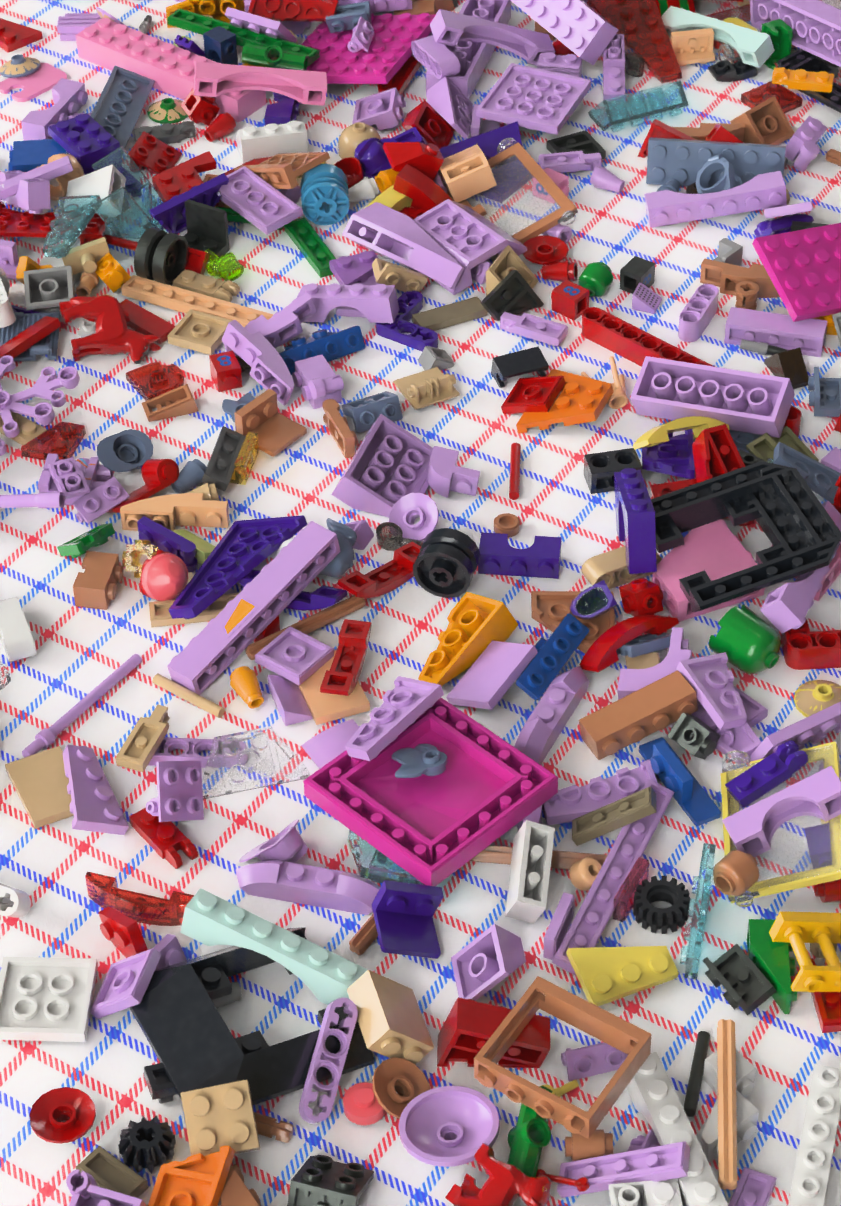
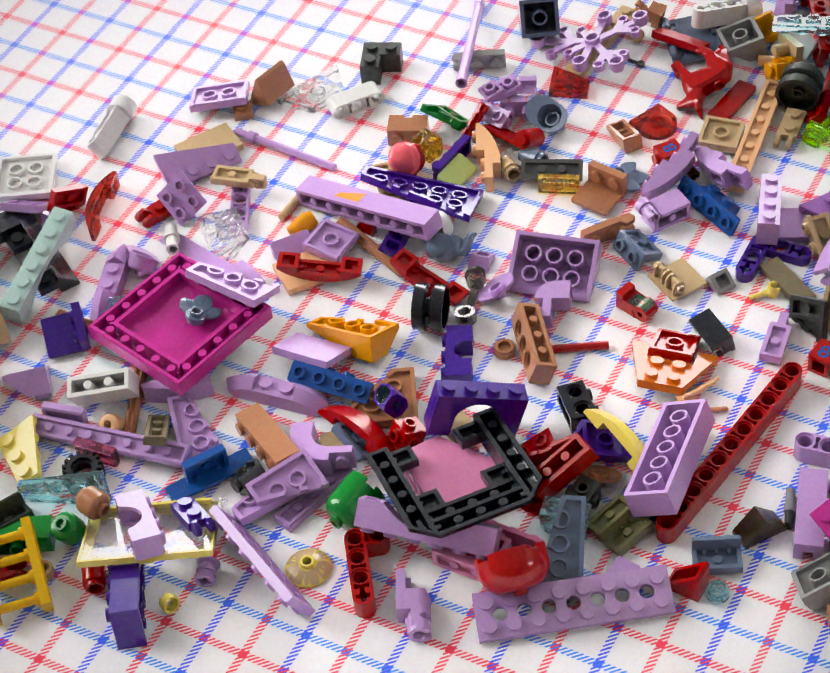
camera: 90 degrees right, 5 degrees up
none -> green head [51,511,86,545]
none -> lavender piece [158,232,242,274]
none -> white pin [163,222,180,256]
none -> red axle [461,102,489,137]
none -> nougat brick [511,302,558,385]
none -> red leg [616,281,658,322]
none -> light yellow hand [749,281,780,301]

